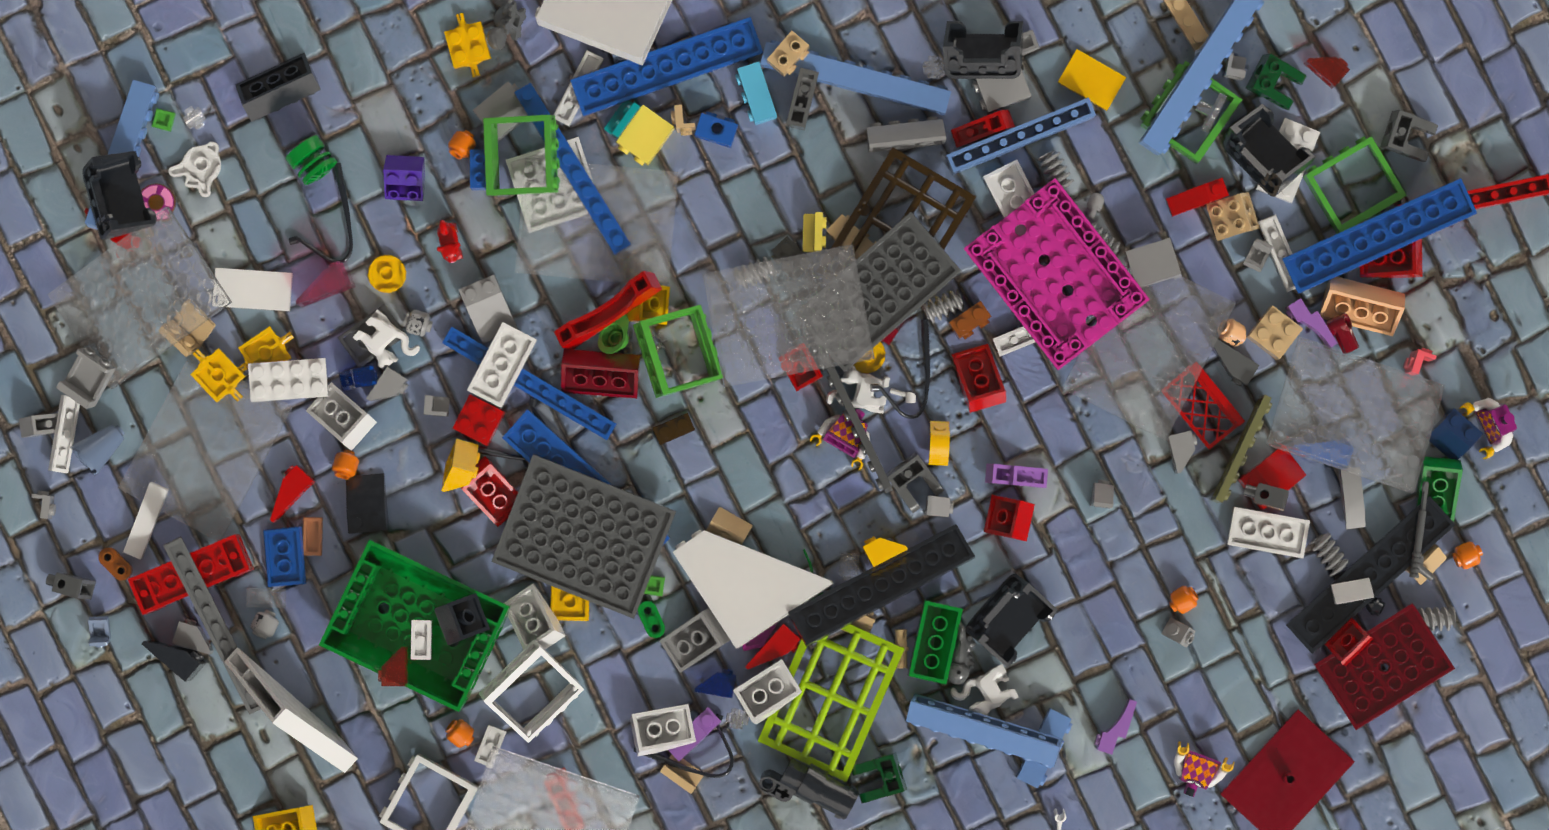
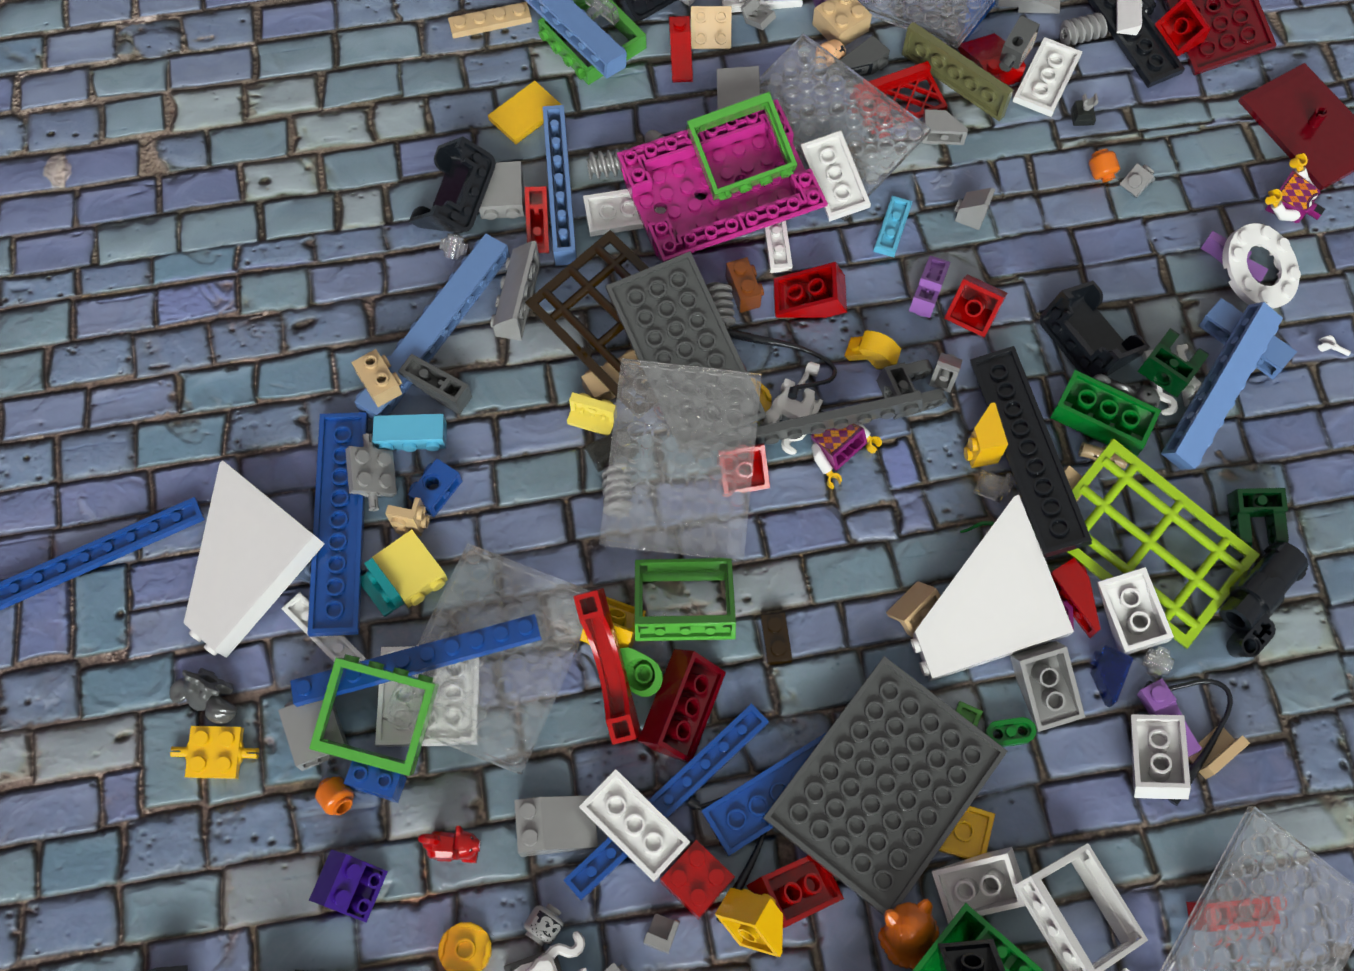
camera: 75 degrees left, 20 degrees down
none -> light grey plate [345,433,397,511]
none -> bright green window [686,92,797,201]
none -> white plate [801,131,871,222]
none -> medium azure tile [873,195,913,258]
none -> orange hair [878,899,940,970]
none -> pearl dark grey piece [1070,93,1098,126]
none -> dark green brick [1138,328,1209,398]
none -> white plate [1222,223,1301,309]

